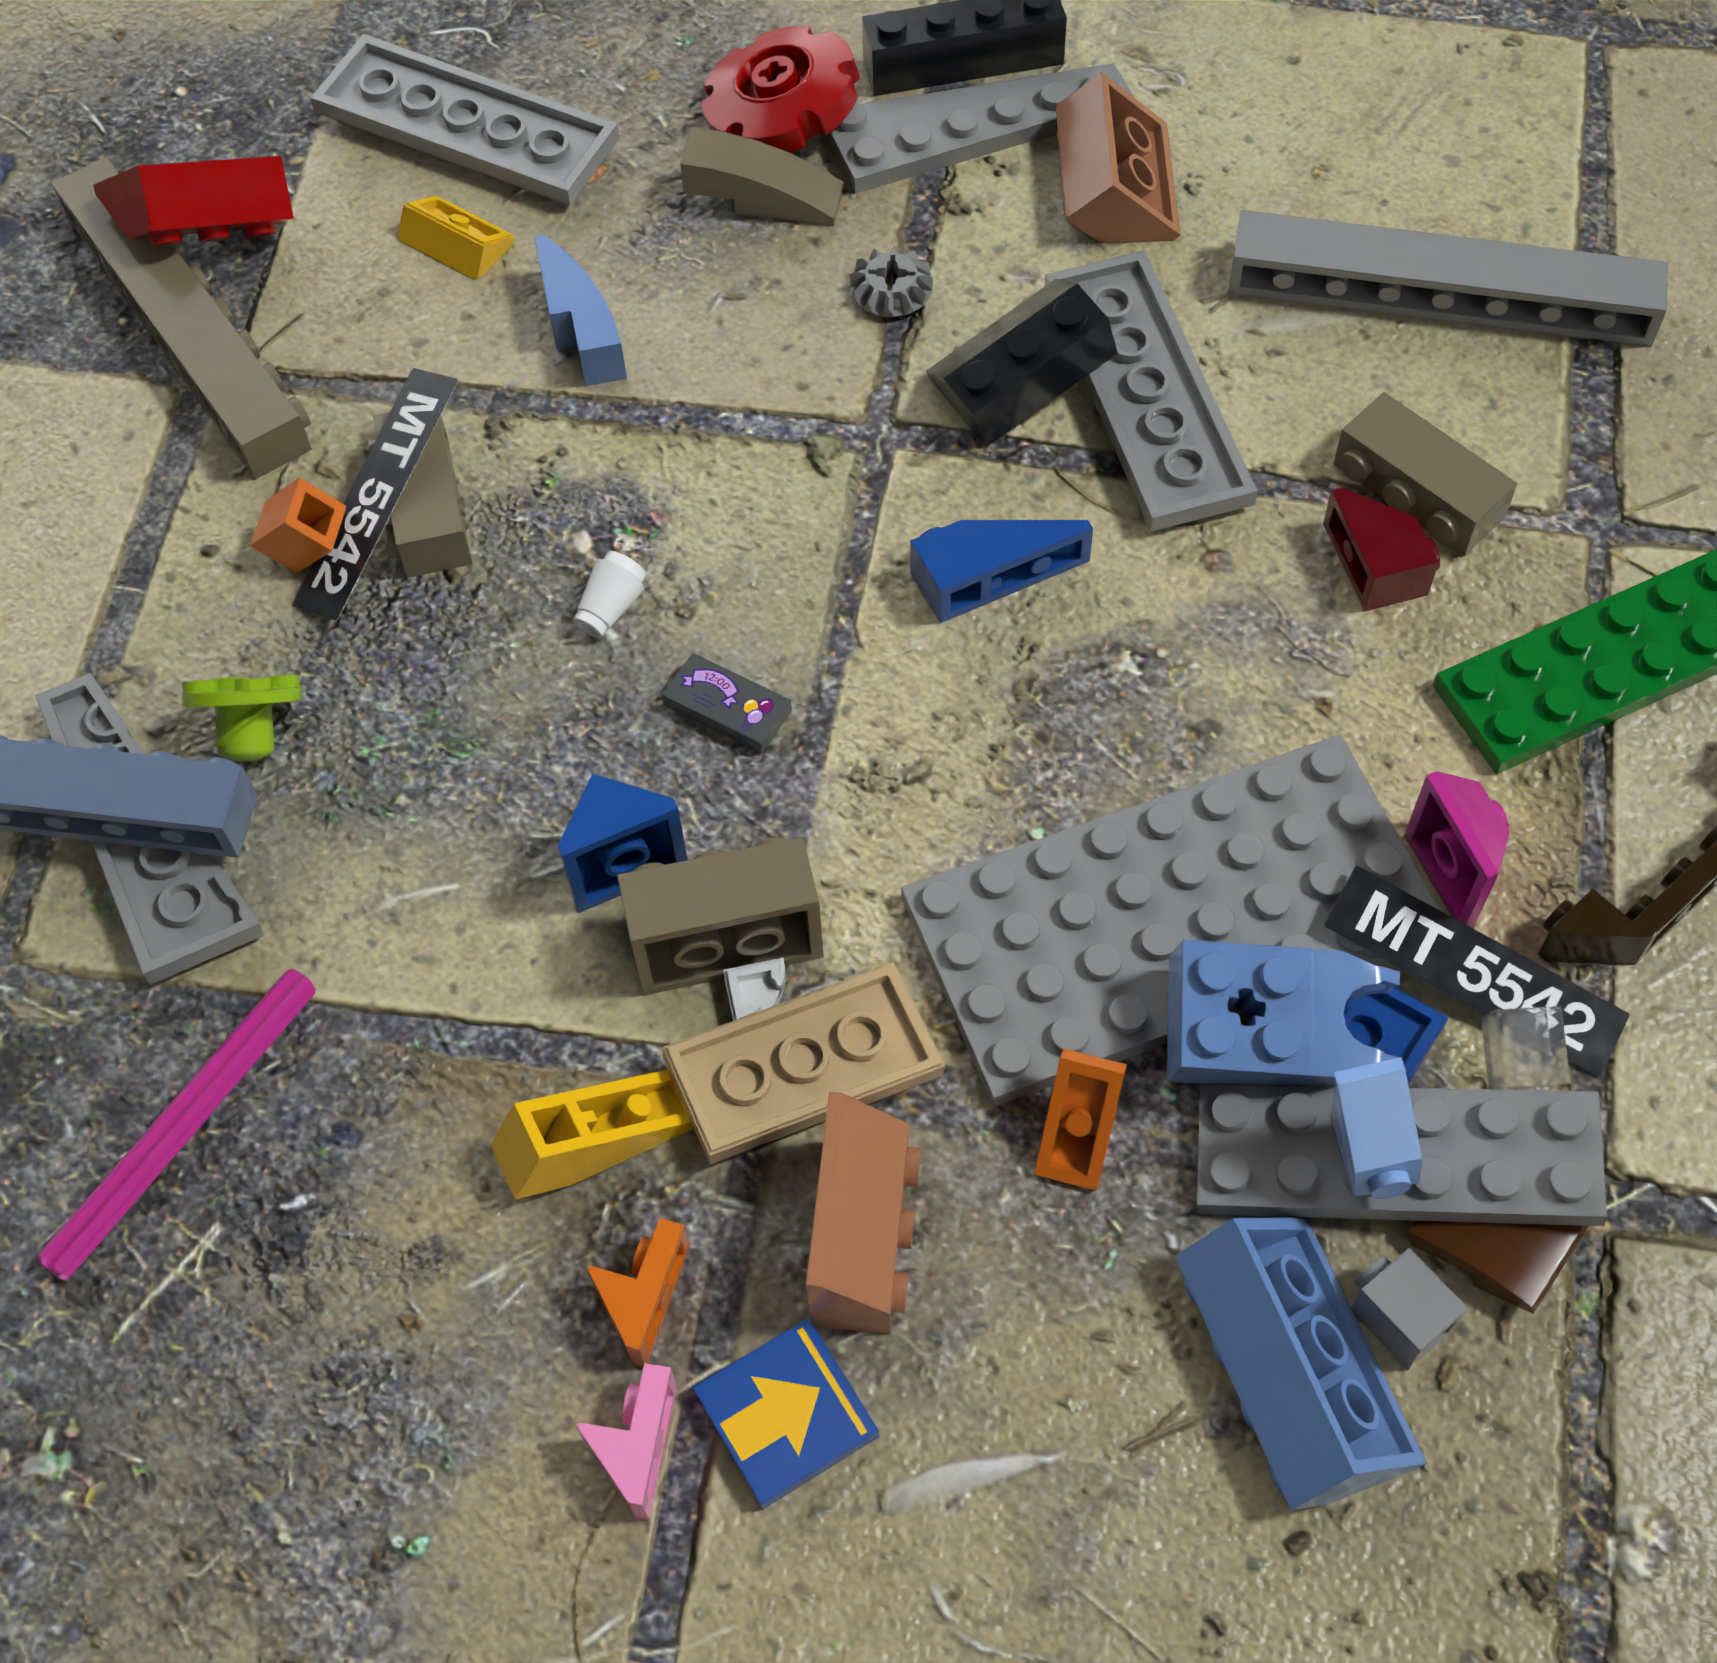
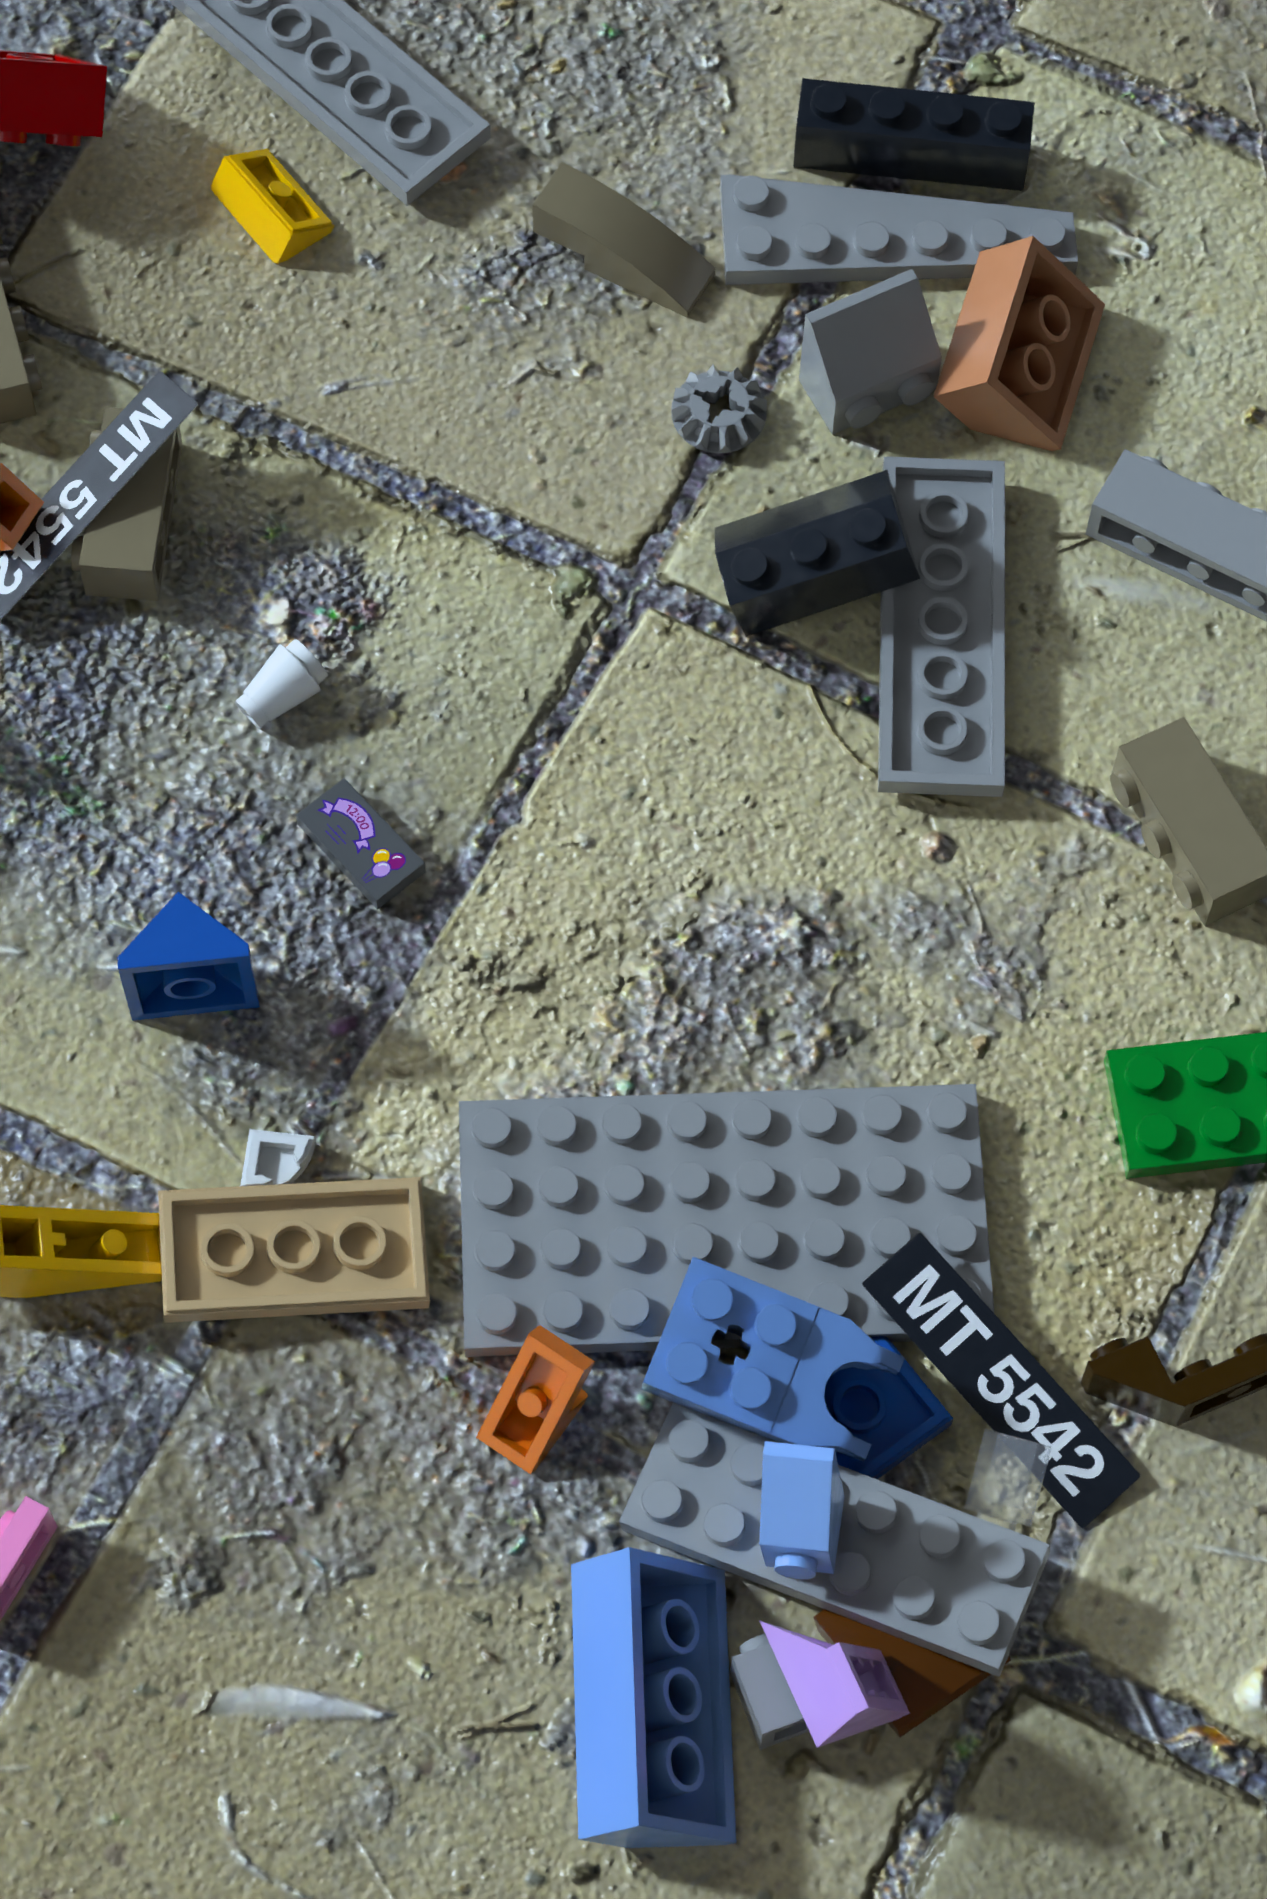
camera: 15 degrees right, 5 degrees up
medium blue slope [534,235,627,386] -> none
orange slope [586,1217,690,1368] -> none
dark tan brick [617,836,824,996] -> none
blue tile [693,1318,879,1510] -> none
red piece [701,26,860,153] -> none
nougat slope [806,1092,921,1334] -> none
blue slope [910,520,1093,623] -> none
dark red slope [1323,487,1440,611] -> none
dark pink slope [1404,771,1510,929] -> none
none -> lavender slope [760,1621,910,1748]
none -> light grey slope [799,269,942,435]

